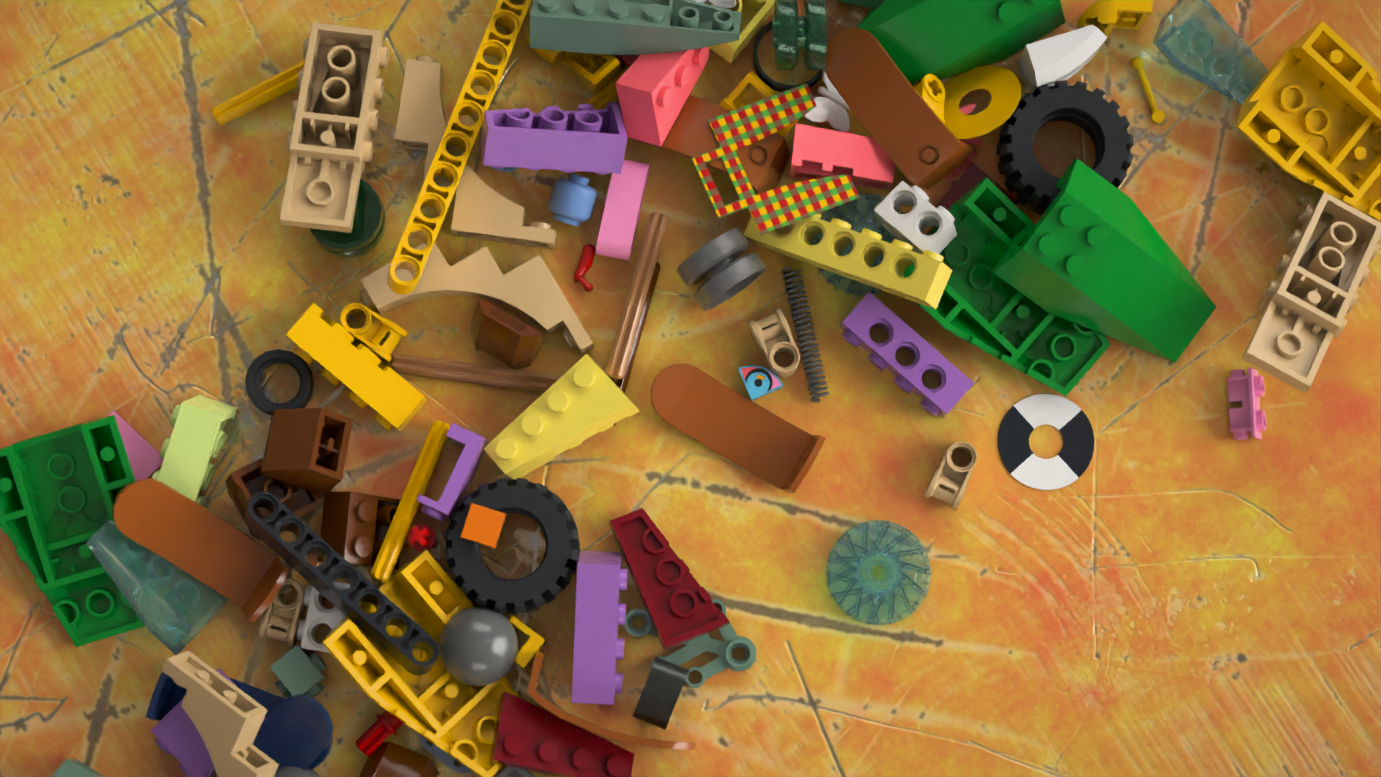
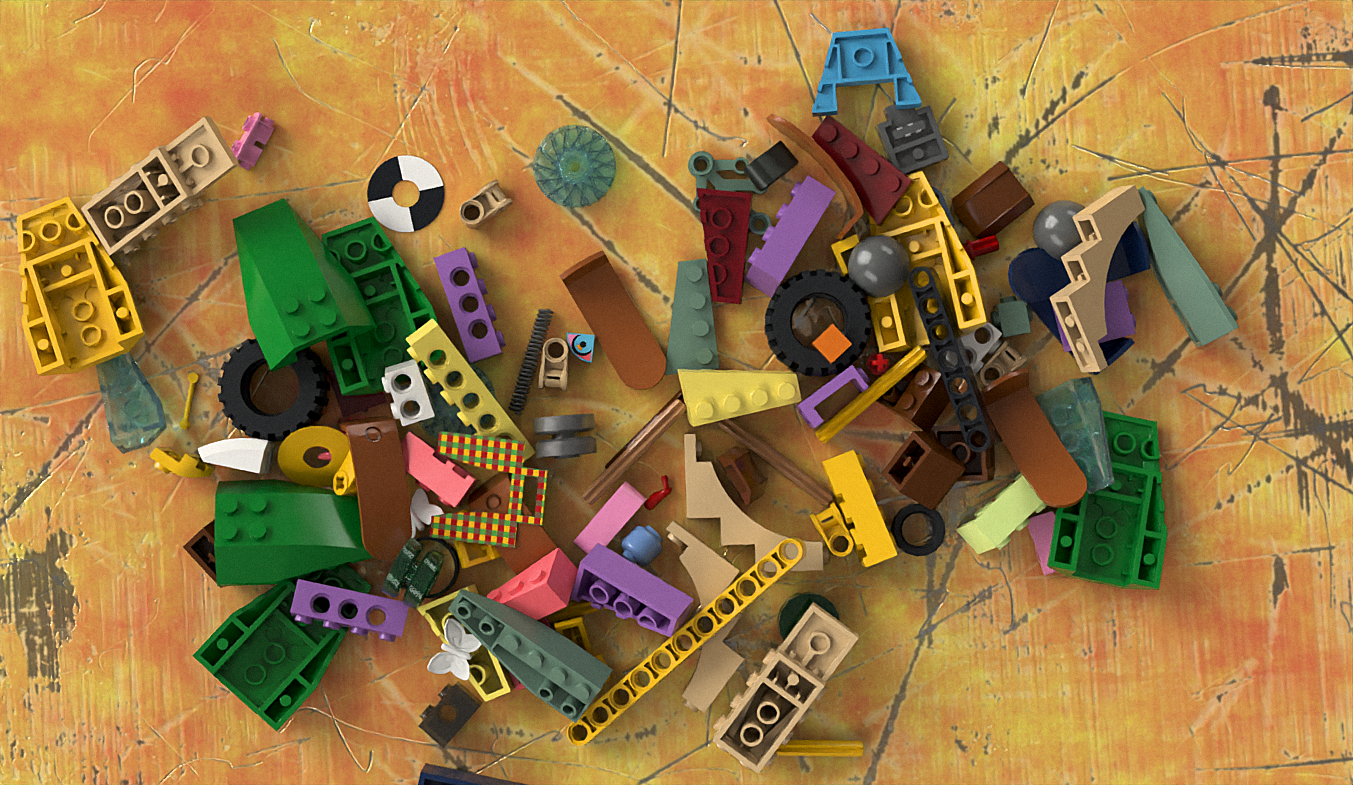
camera: 150 degrees left, 5 degrees up
none -> sand green wing [665,258,719,375]

